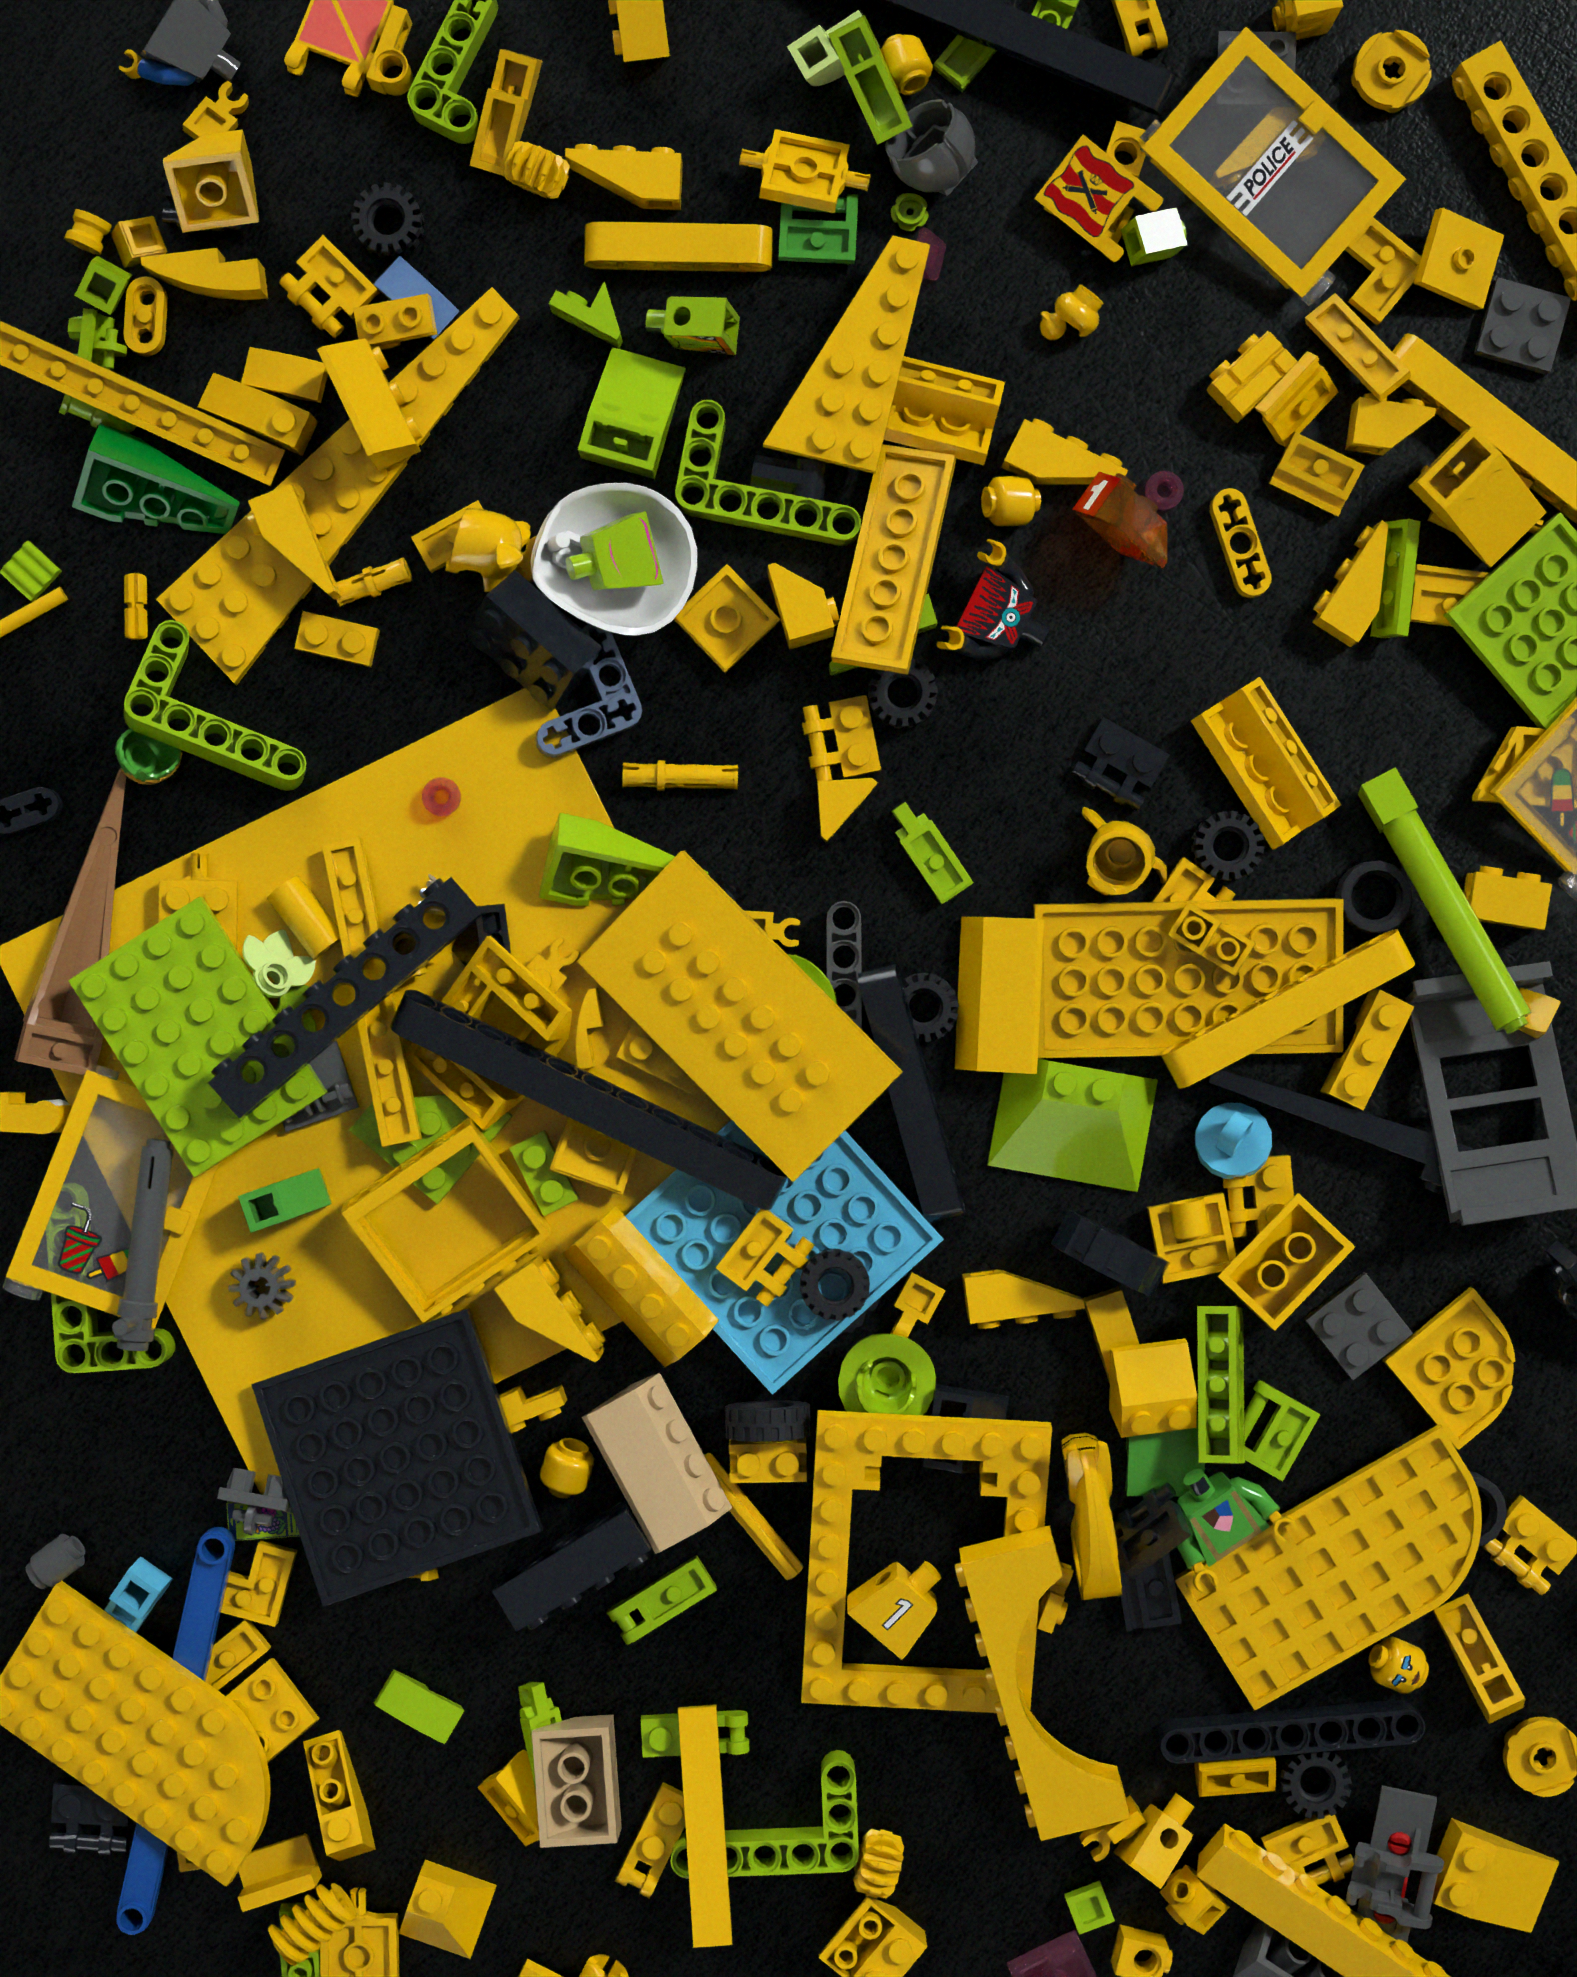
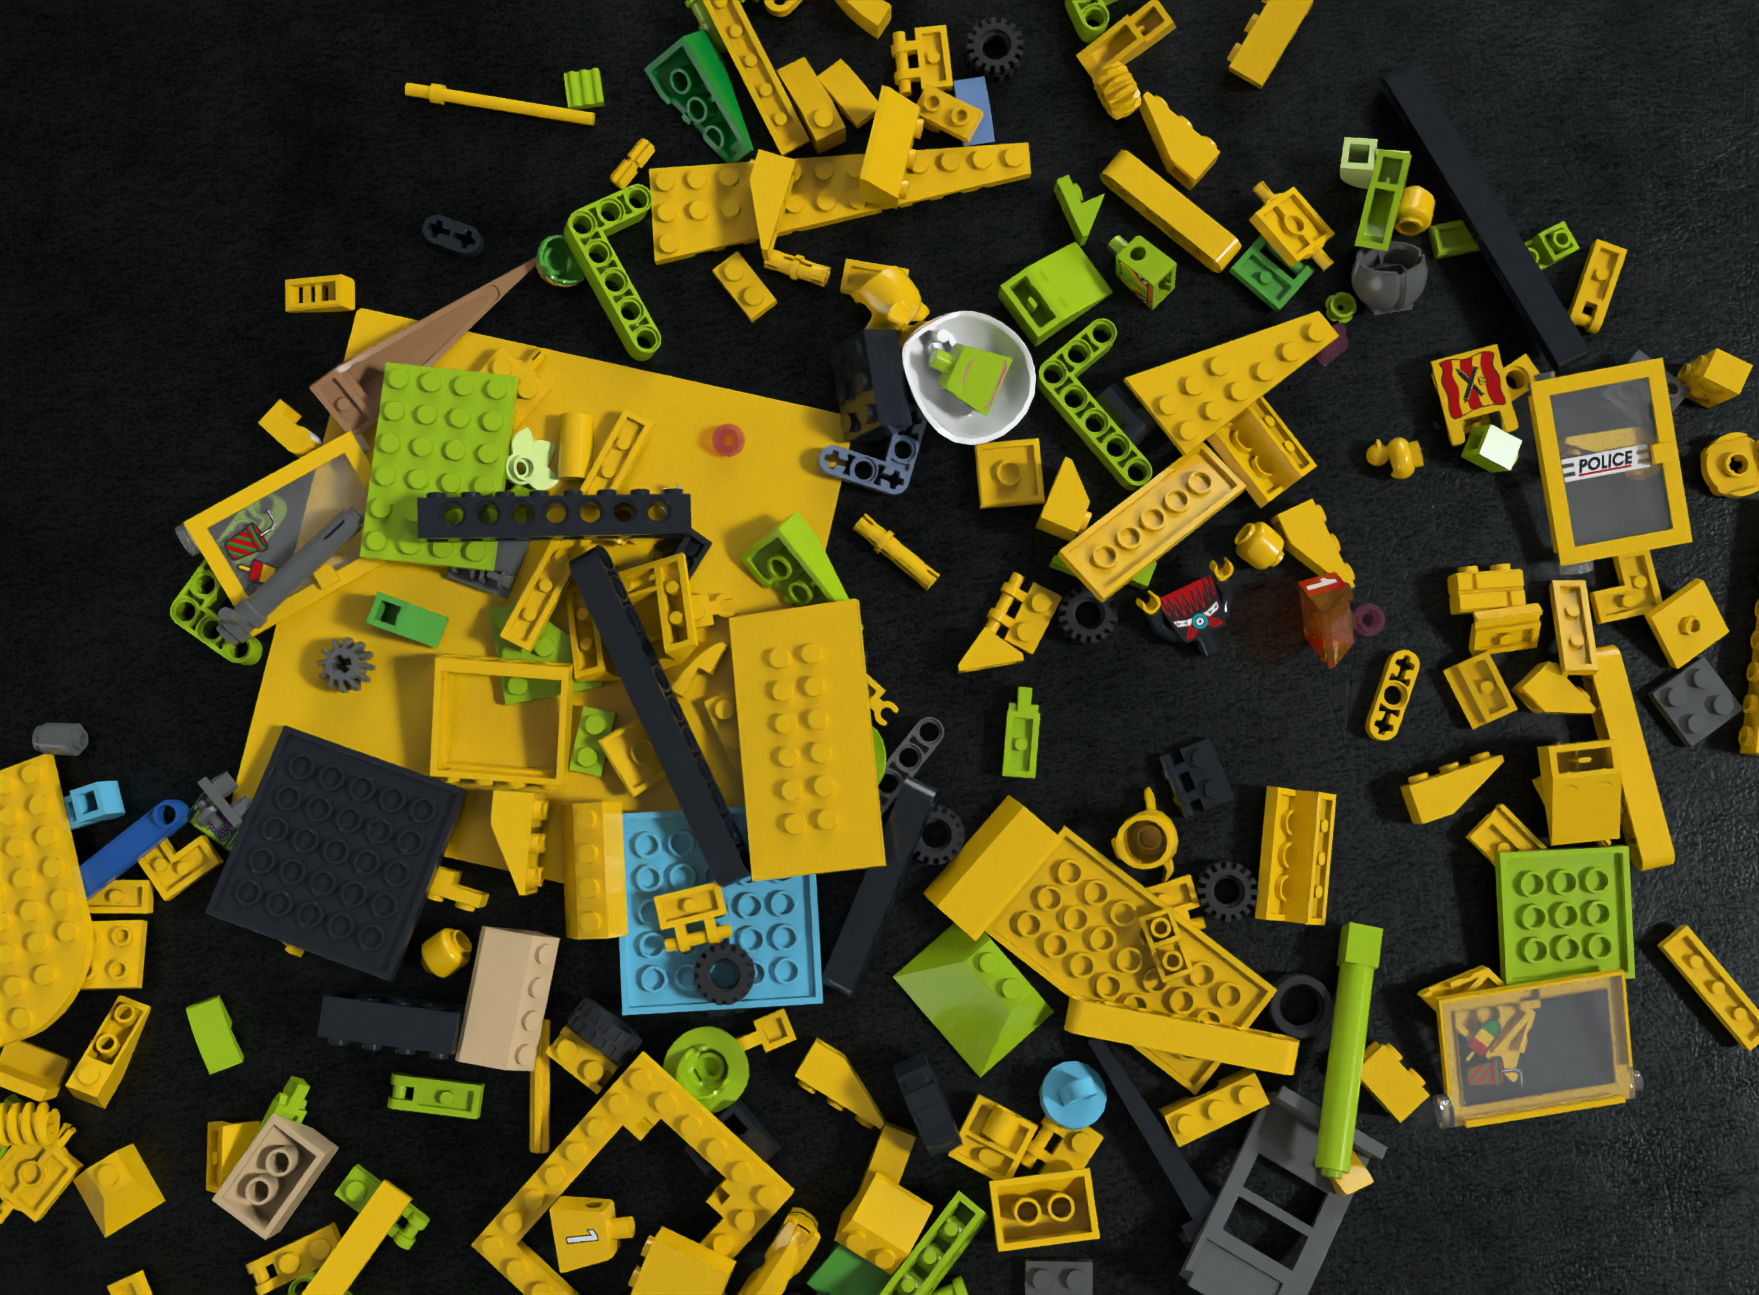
camera: 40 degrees right, 5 degrees down
lime plate [1370,519,1420,638] -> none

